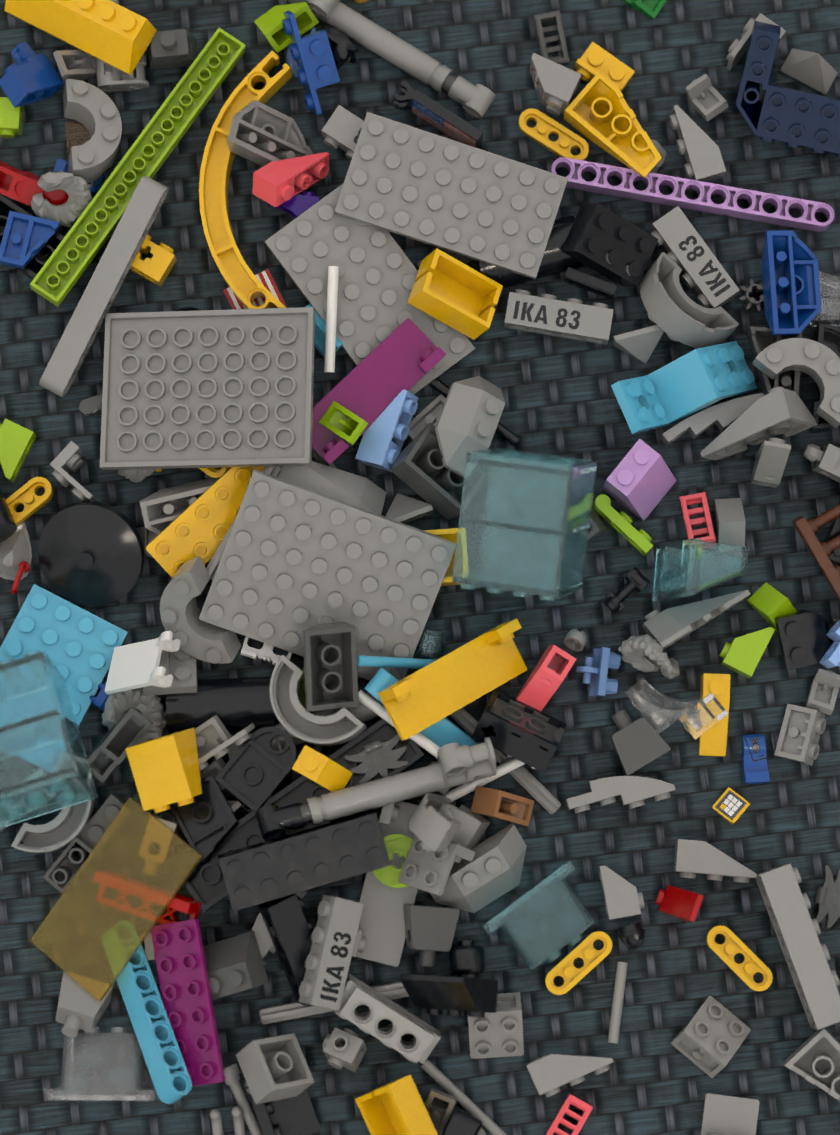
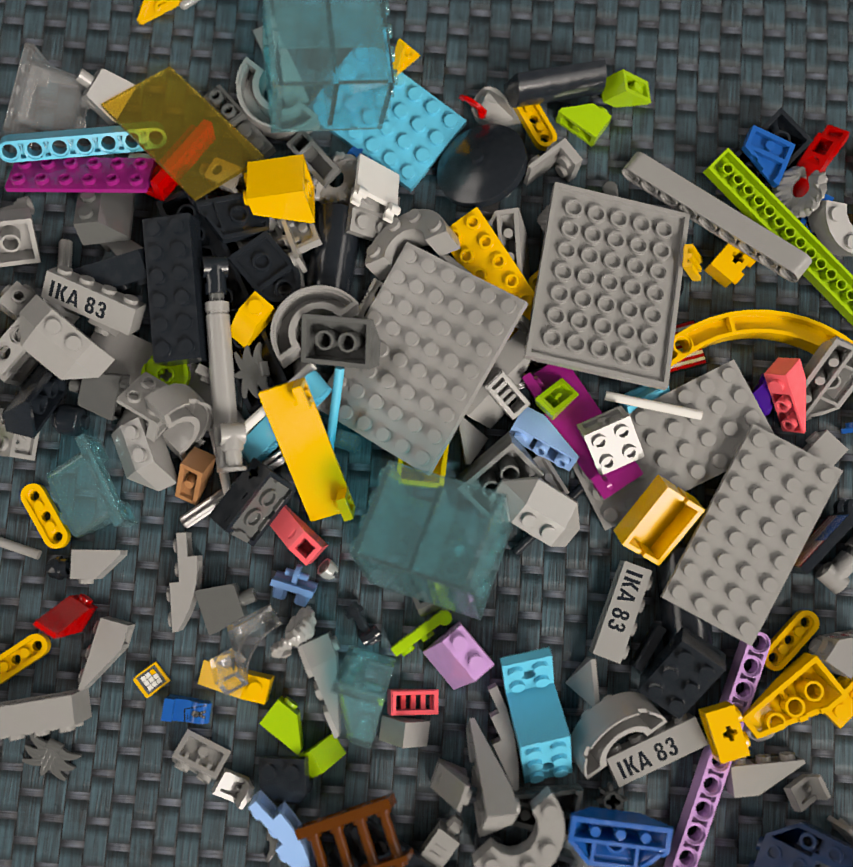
camera: 100 degrees right, 0 degrees up
none -> light grey wedge [19,294,115,380]
none -> light grey slope [483,369,531,420]
none -> bracket [577,405,644,476]
none -> yellow tile [682,244,702,281]
none -> yellow brick [698,701,750,764]

